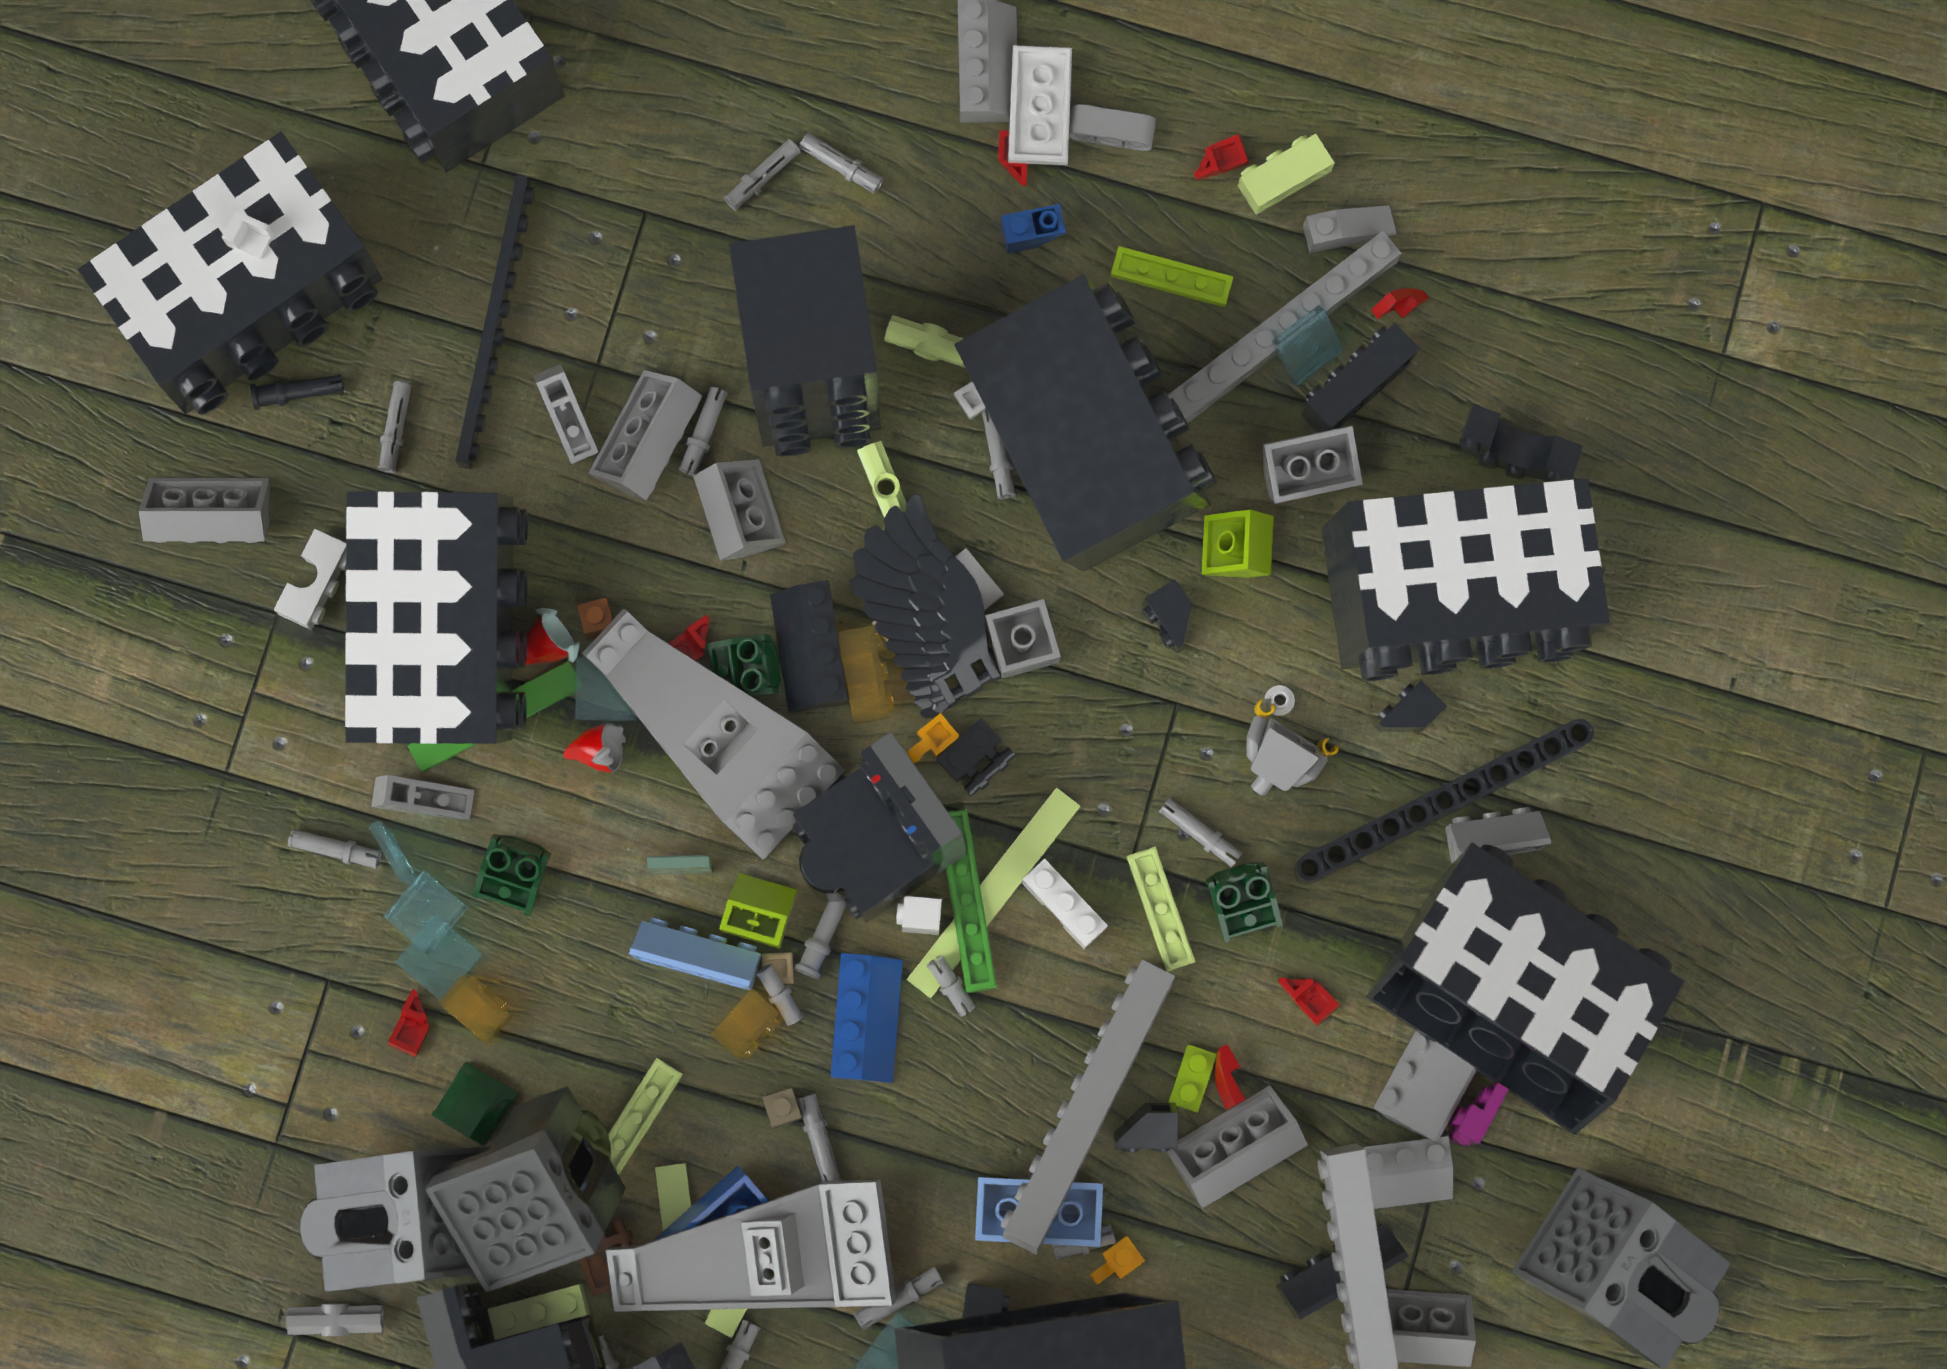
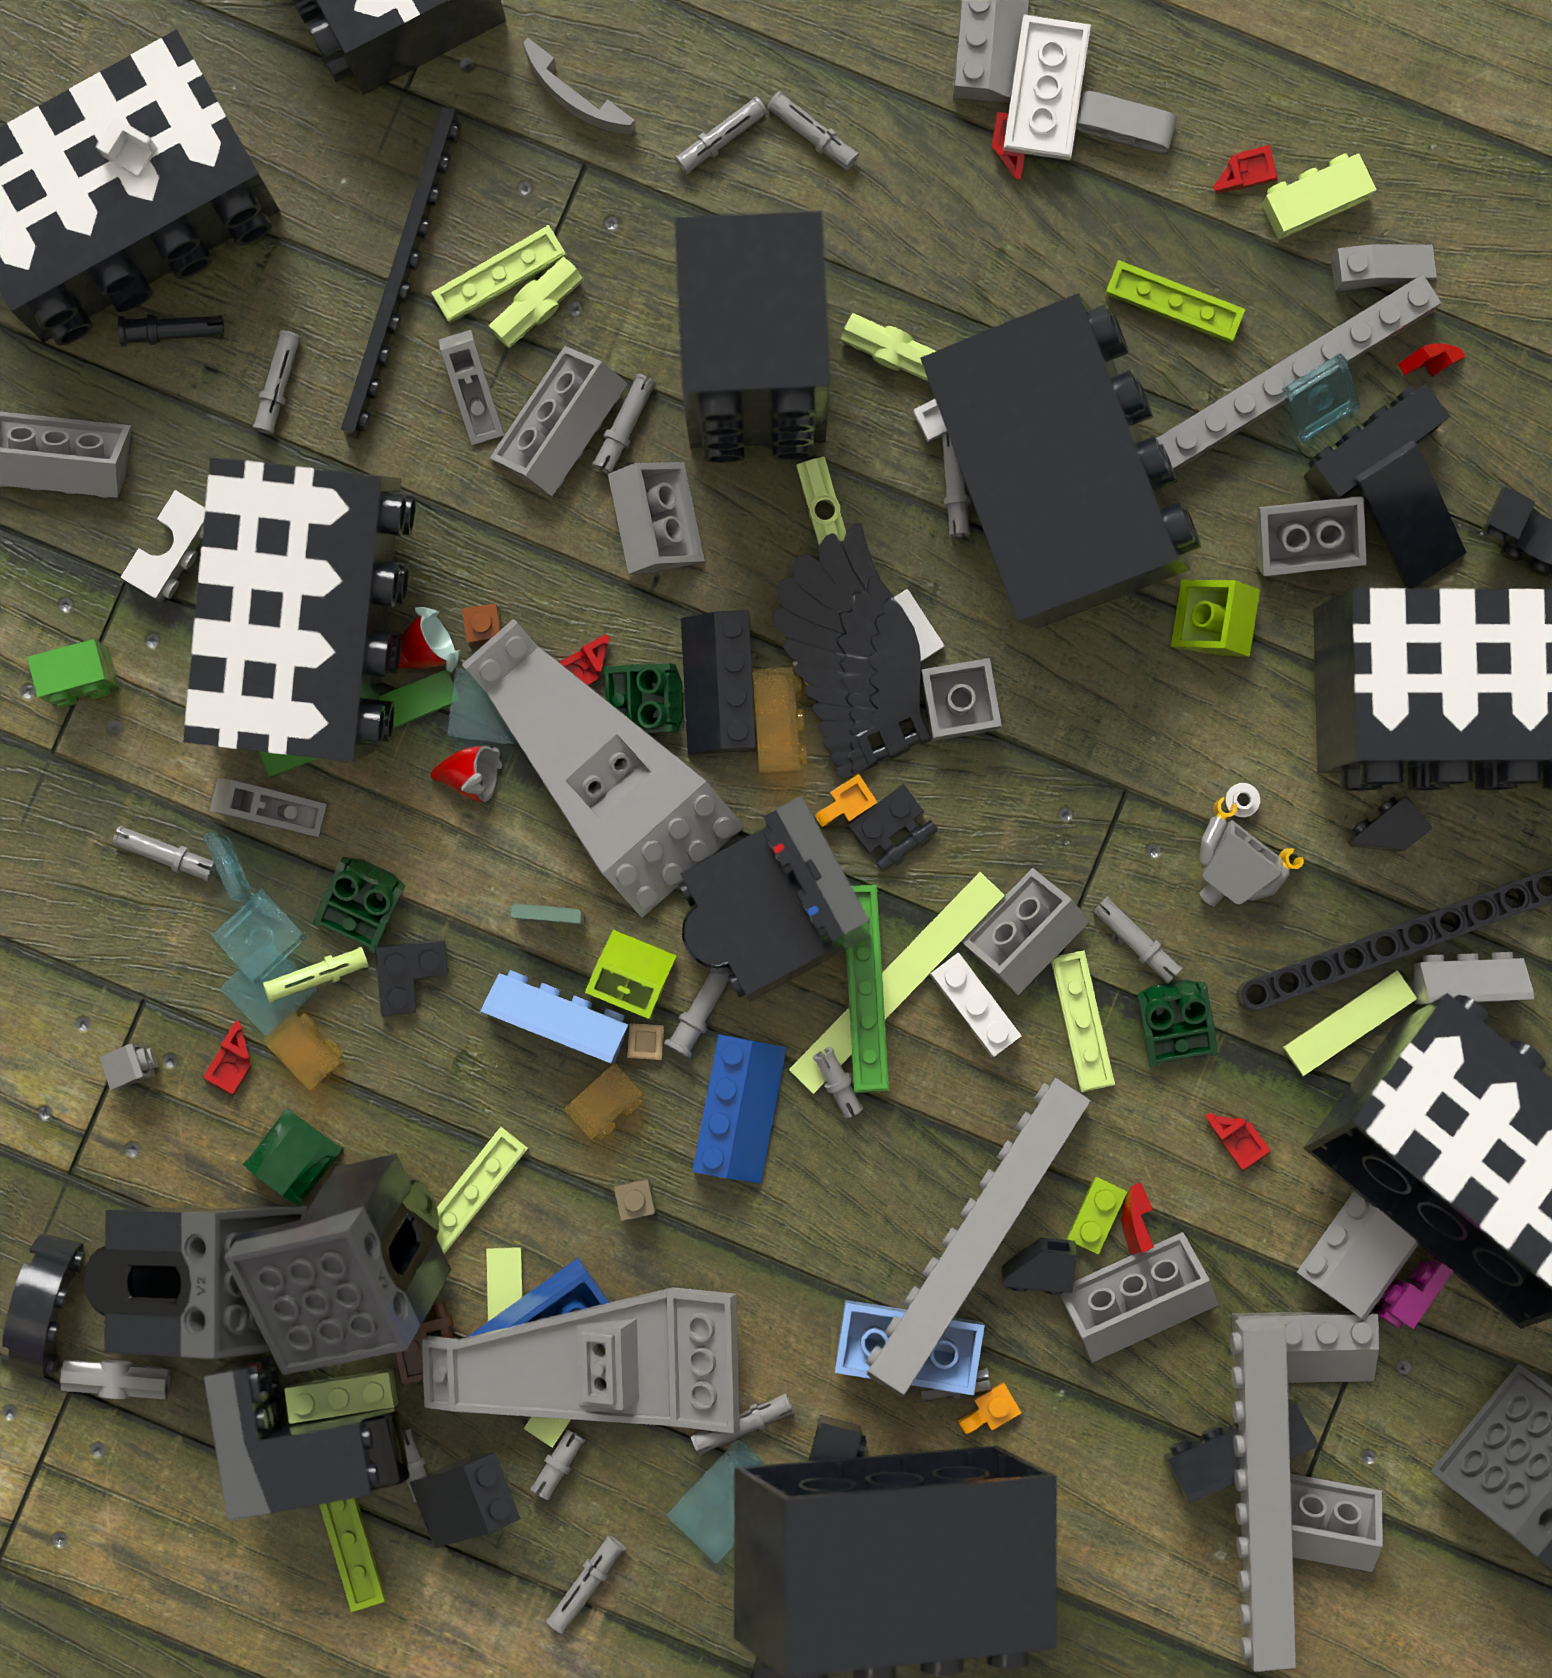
camera: 10 degrees right, 5 degrees up
light grey pin [756,963,804,1026] -> none
light grey pin [797,1093,842,1182] -> none
white brick [896,896,942,935] -> none
blue slope [1001,204,1066,254] -> none
black slope [1142,579,1192,653] -> none
none -> black brick [2,1233,85,1379]
none -> bright green brick [27,639,119,708]
none -> light grey slope [99,1043,158,1090]
none -> yellowish green pin [263,947,369,1003]
none -> black plate [375,939,448,1016]
none -> yellowish green tile [431,225,567,324]
none -> yellowish green piece [489,257,584,349]
none -> light grey slope [523,37,636,135]
none -> light grey slope [961,868,1090,995]
none -> yellowish green tile [1282,970,1417,1076]
none -> black tile [1354,441,1467,589]

